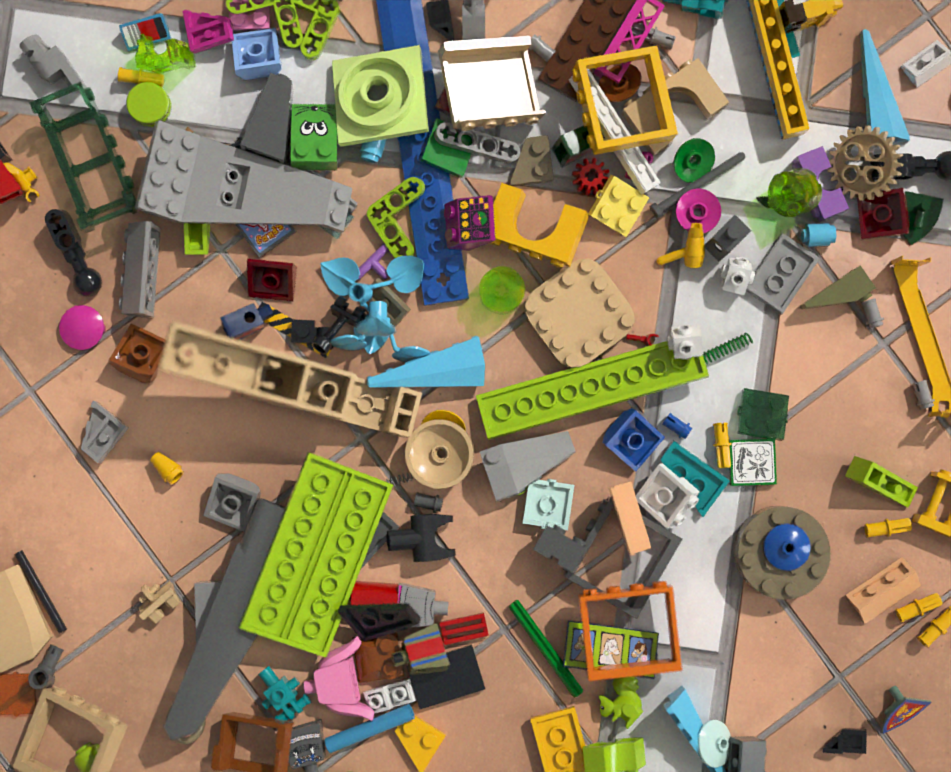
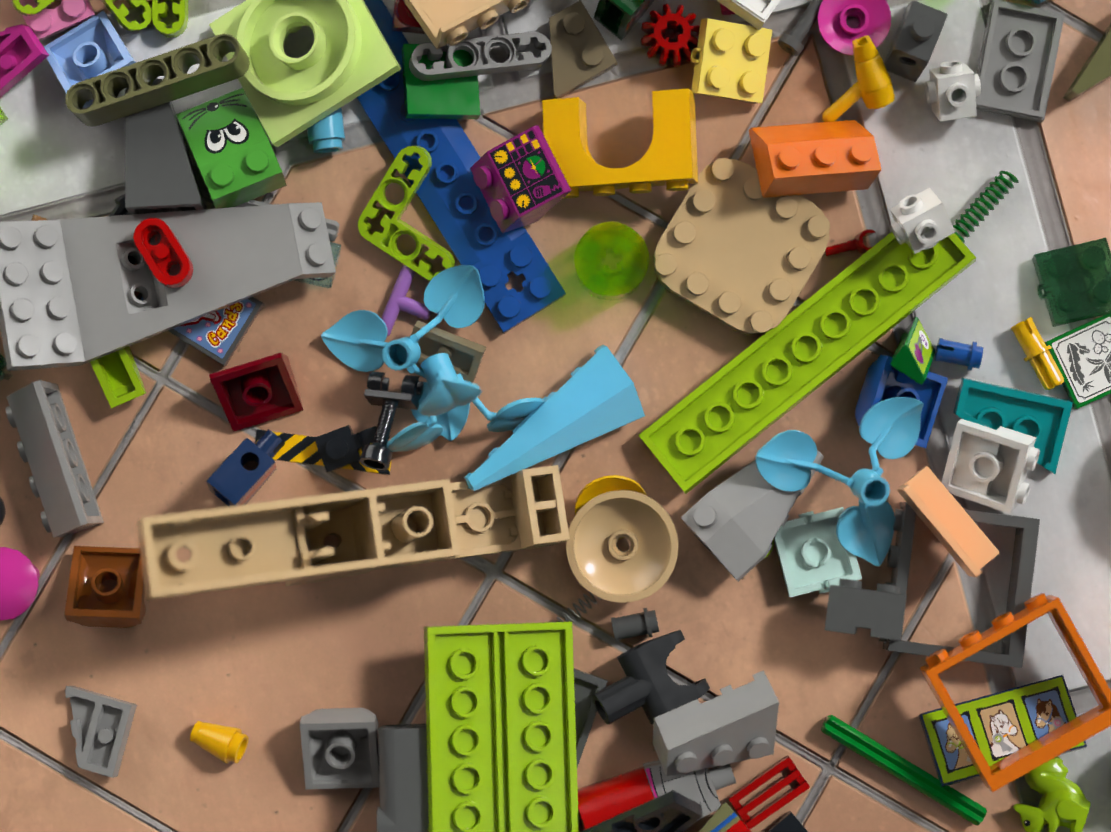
camera: 20 degrees left, 0 degrees up
none -> olive beam [65,34,250,127]
none -> red plate [134,218,193,288]
none -> light grey wedge [653,670,779,776]
none -> orange slope [749,120,882,198]
none -> medium azure plant [755,397,923,567]
none -> green slope [891,317,936,384]

